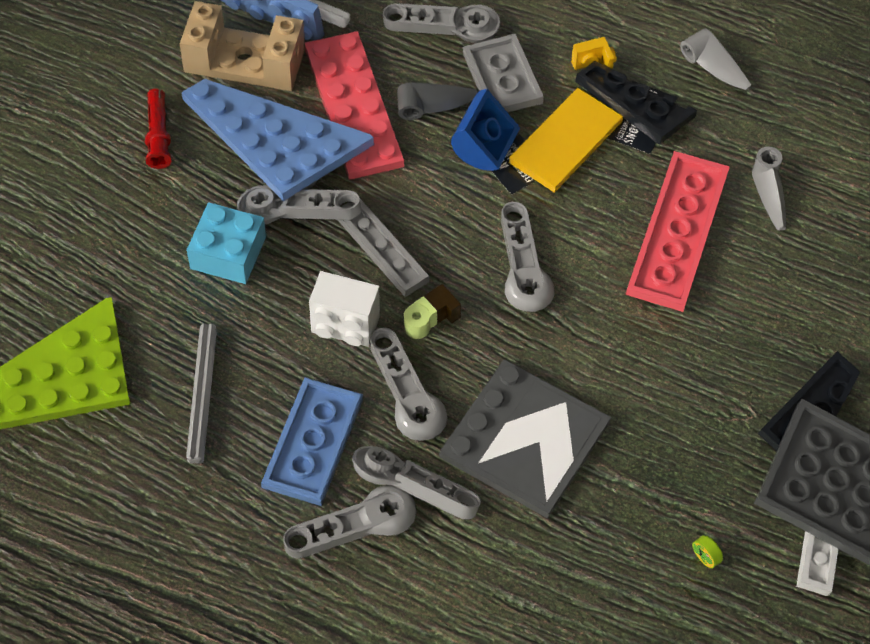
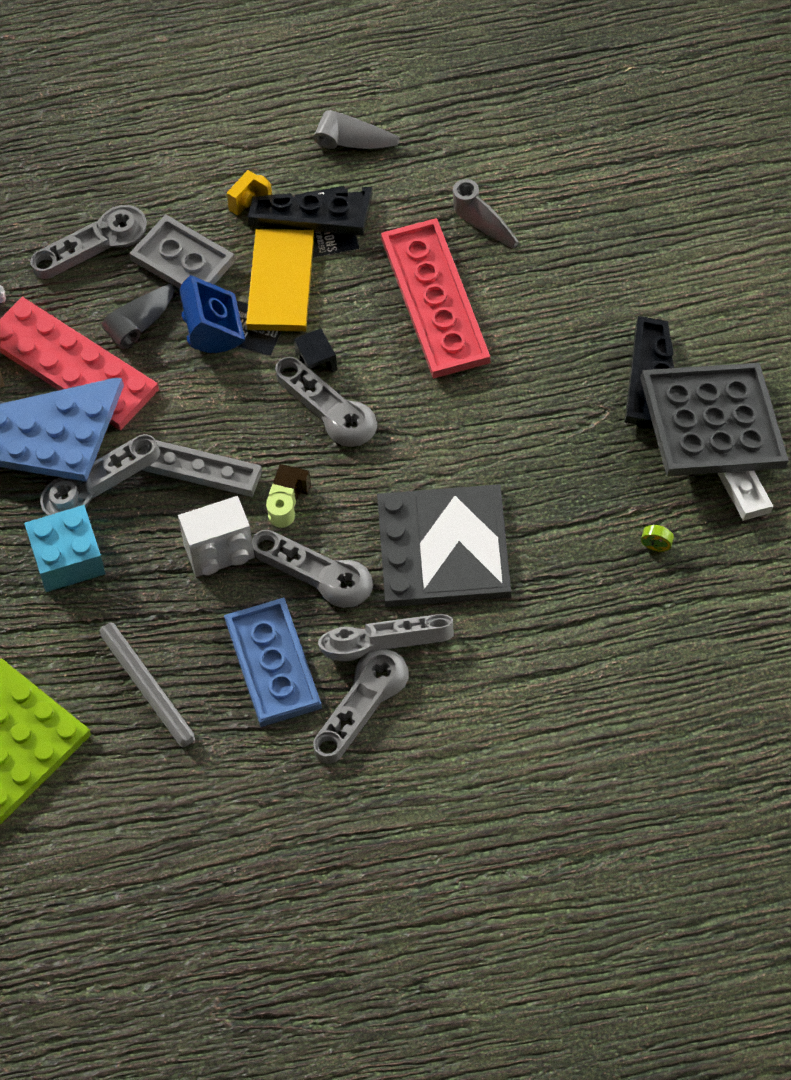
camera: 30 degrees left, 0 degrees up
none -> black panel [294,328,337,372]

